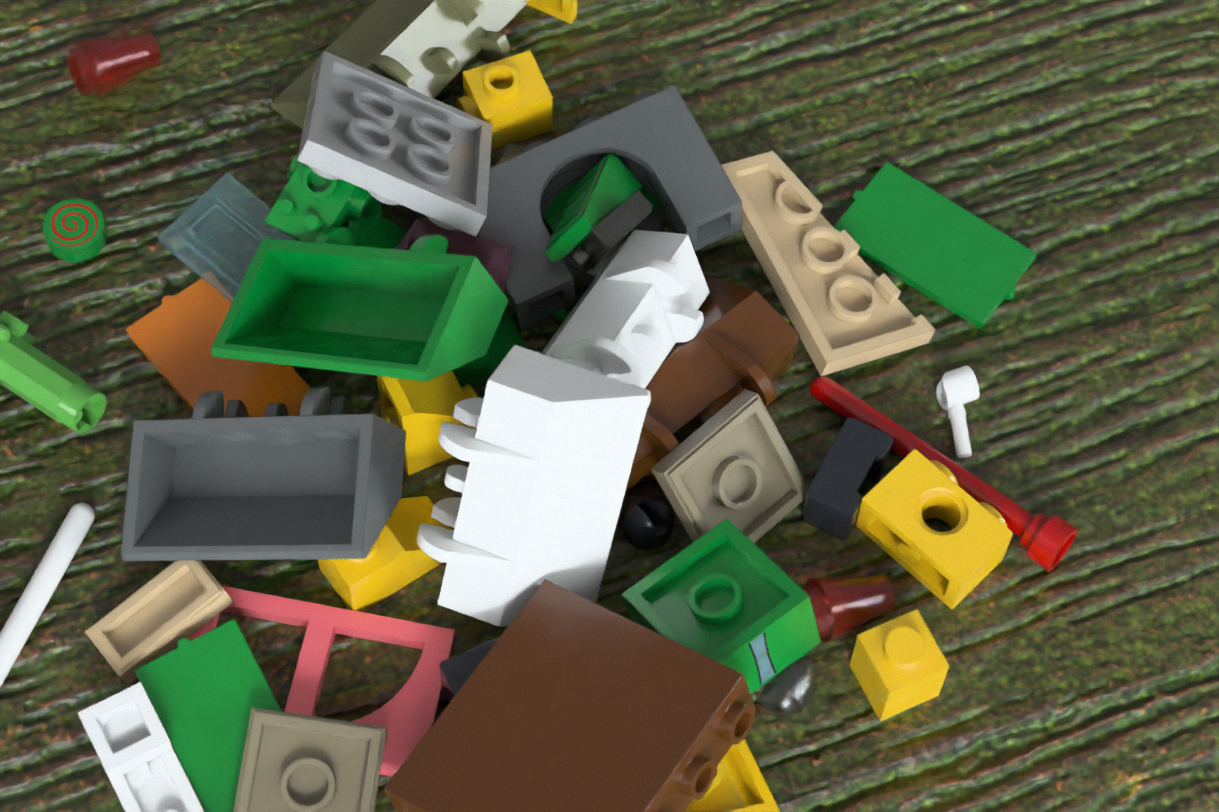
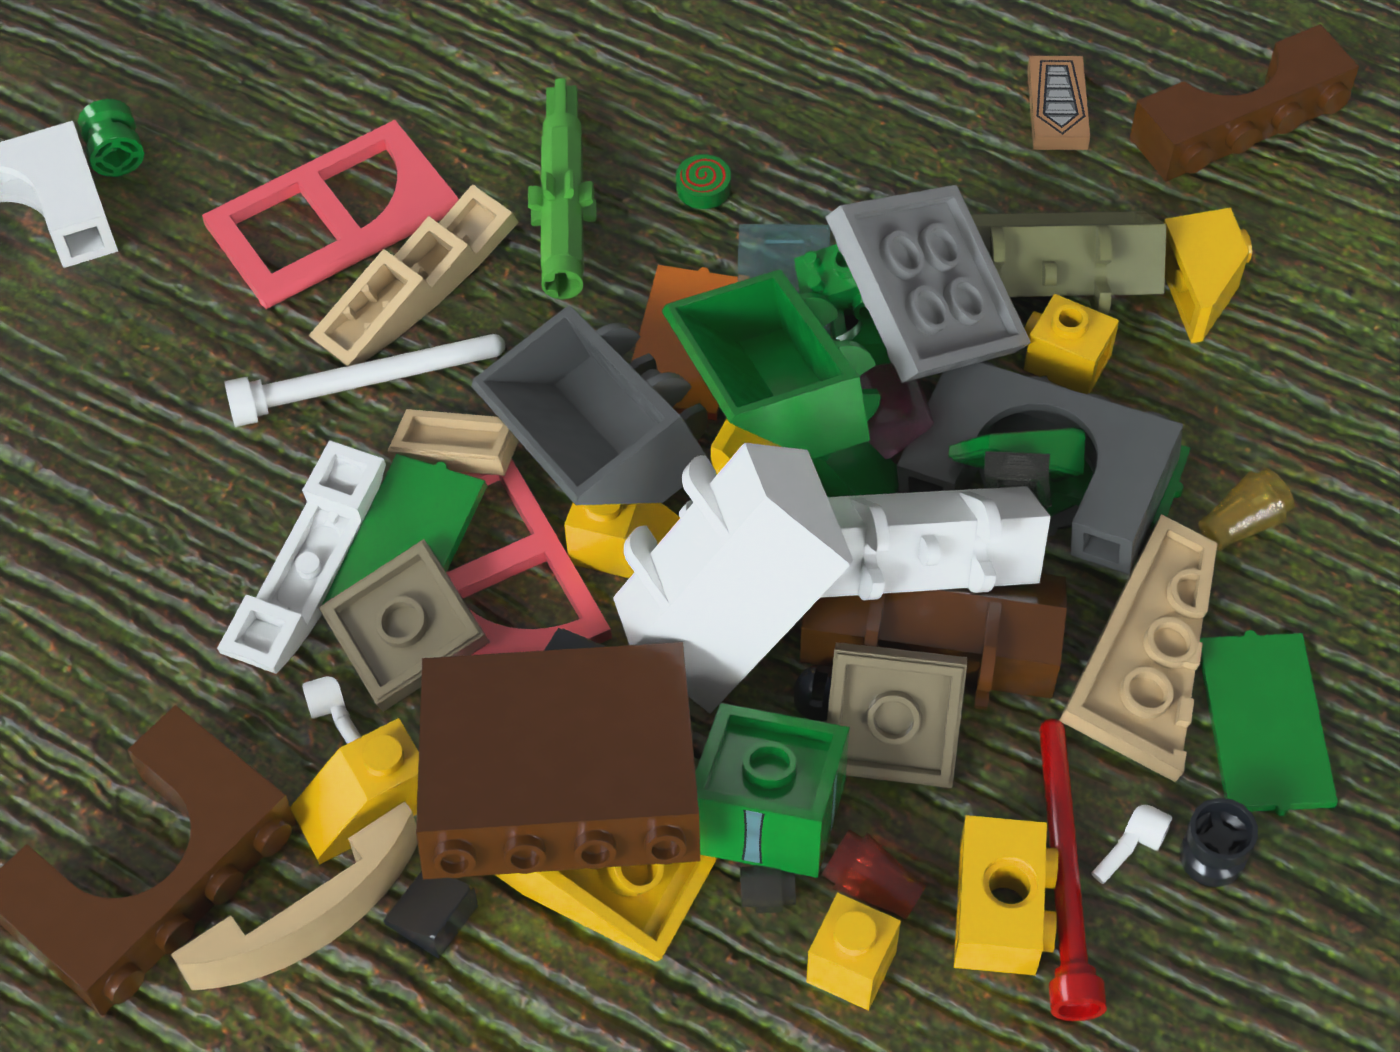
camera: 55 degrees right, 5 degrees down
clear red cone [66,32,161,97] -> none
black piece [802,418,893,540] -> none
none -> black wheel [1180,798,1258,887]
none -> clear yellow cone [1198,468,1295,551]

